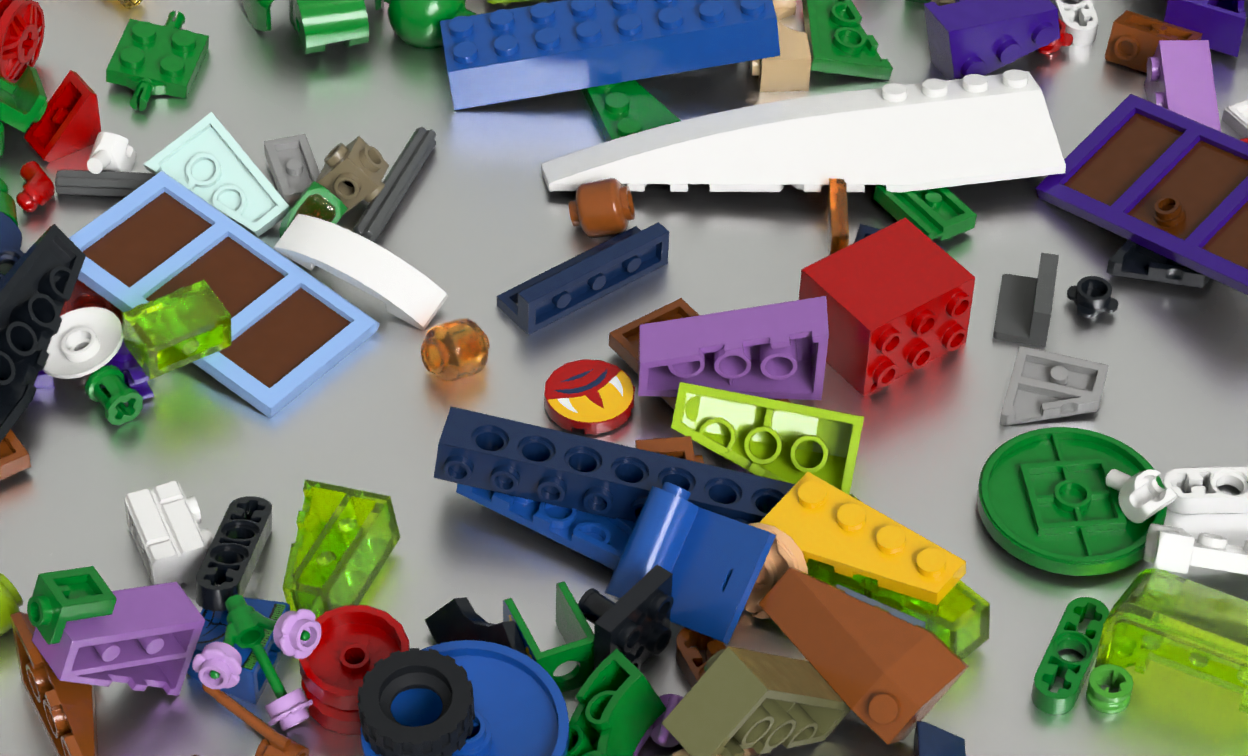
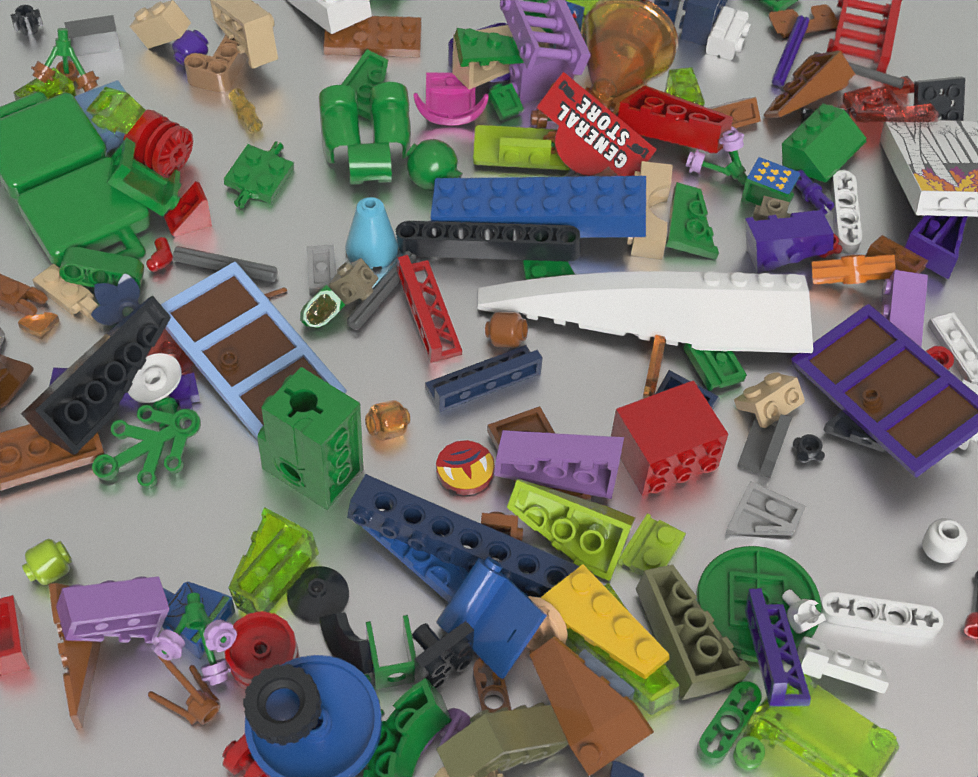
camera: 10 degrees right, 10 degrees up
green bracket [27,566,117,645] -> none
white piece [87,132,137,174] -> none
clear neon green brick [122,280,232,380] -> none
white brick [124,480,213,586] -> none
light aqua wing [143,112,290,238] -> none
black beam [196,496,272,611] -> none
white slope [274,214,447,331] -> none
none -> green plant [92,405,201,489]
none -> green piece [257,367,364,510]
none -> black dish [287,566,349,624]
none -> medium azure cone [345,197,398,270]
none -> black beam [395,221,581,262]
none -> red fence [397,255,462,363]
none -> lime plate [618,513,686,576]
none -> olive wedge [636,564,751,700]
none -> tan bracket [734,372,805,428]
none -> dark purple fence [745,589,811,707]
none -> orange piece [812,254,896,285]

